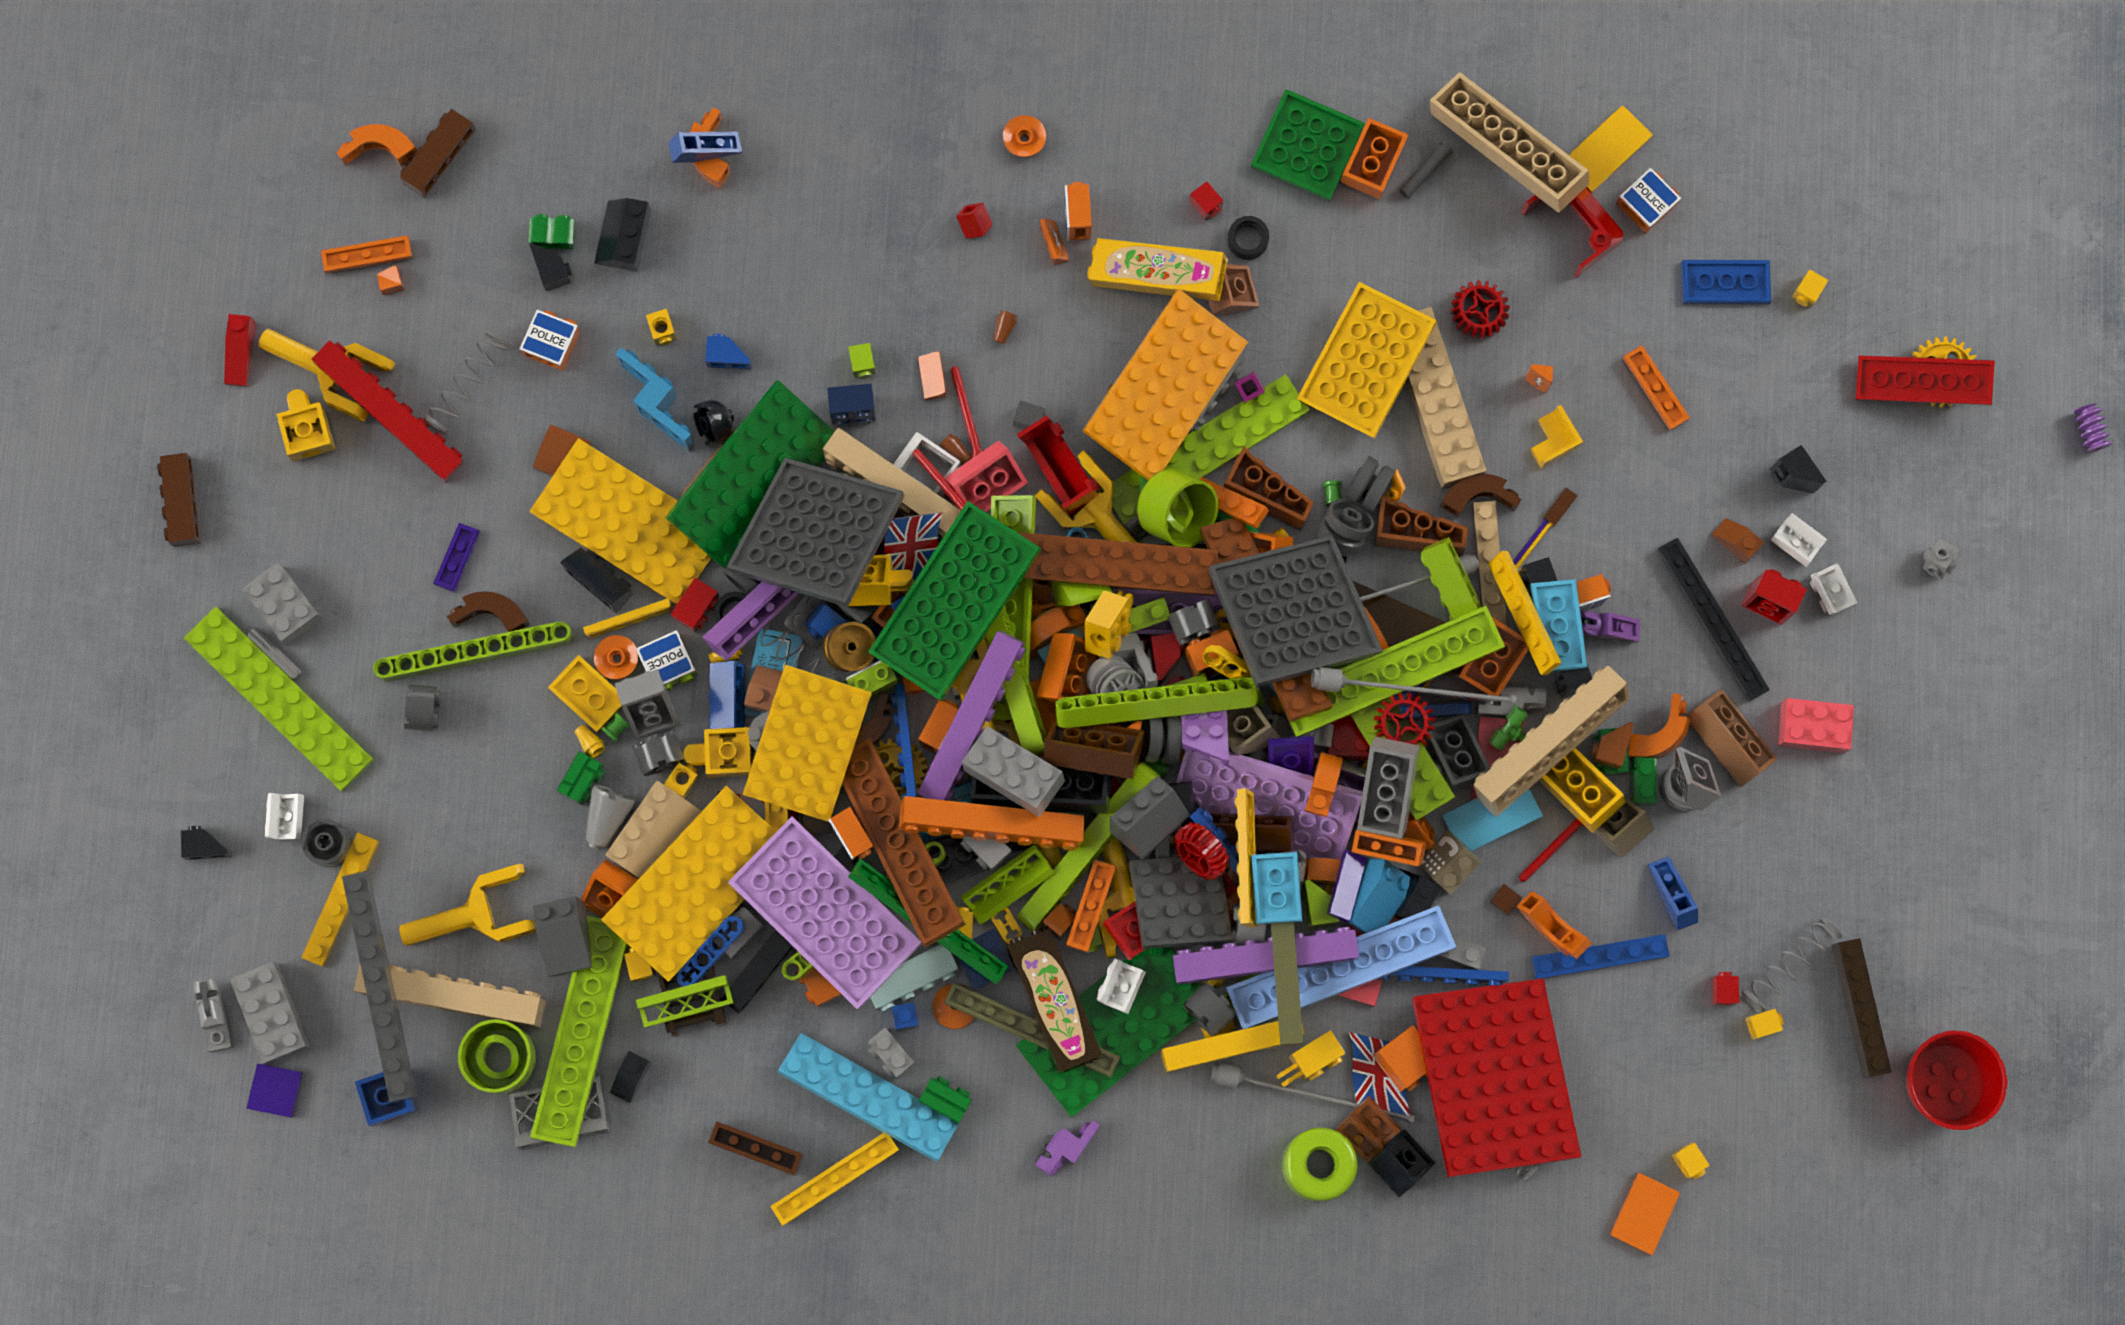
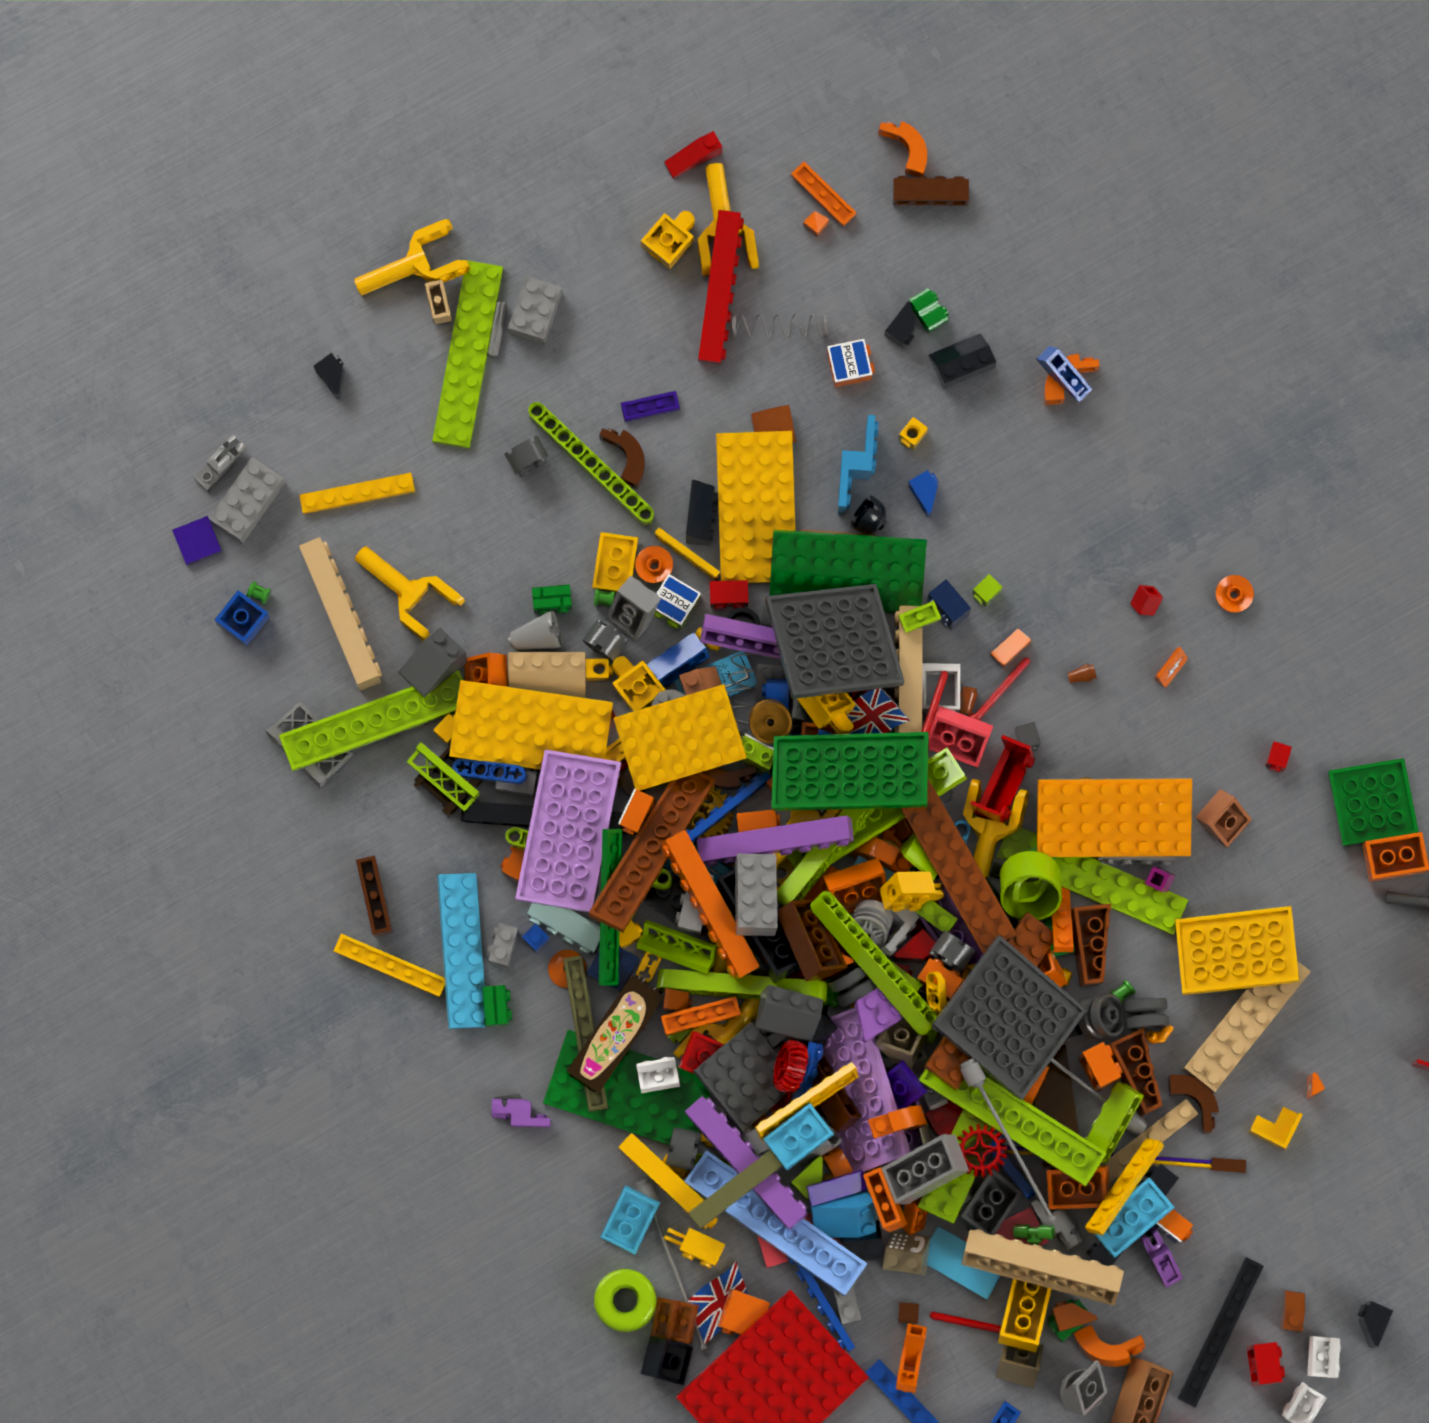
camera: 60 degrees right, 0 degrees up
reddish brown brick [157,453,201,547] -> none
white bracket [265,793,304,841] -> none
dark grey brick [301,819,352,867] -> none
dark grey brick [342,871,417,1104] -> none
lime piece [458,1019,536,1095] -> none
yellow cone [574,725,605,758] -> none
black slope [610,1051,652,1103] -> none
orange piece [1064,182,1092,241] -> none
brick [1087,238,1228,301] -> none
black tyre [1227,216,1269,260] -> none
red gear [1450,280,1510,339] -> none
orange plate [1622,345,1690,431] -> none
green brick [1630,757,1657,806] -> none
none -> bright green bush [246,581,271,605]
none -> yellow piece [354,219,470,296]
none -> tan brick [424,280,452,325]
none -> medium azure tile [600,1185,660,1255]
none -> lime plate [898,601,941,634]
none -> orange brick [1078,1042,1122,1092]

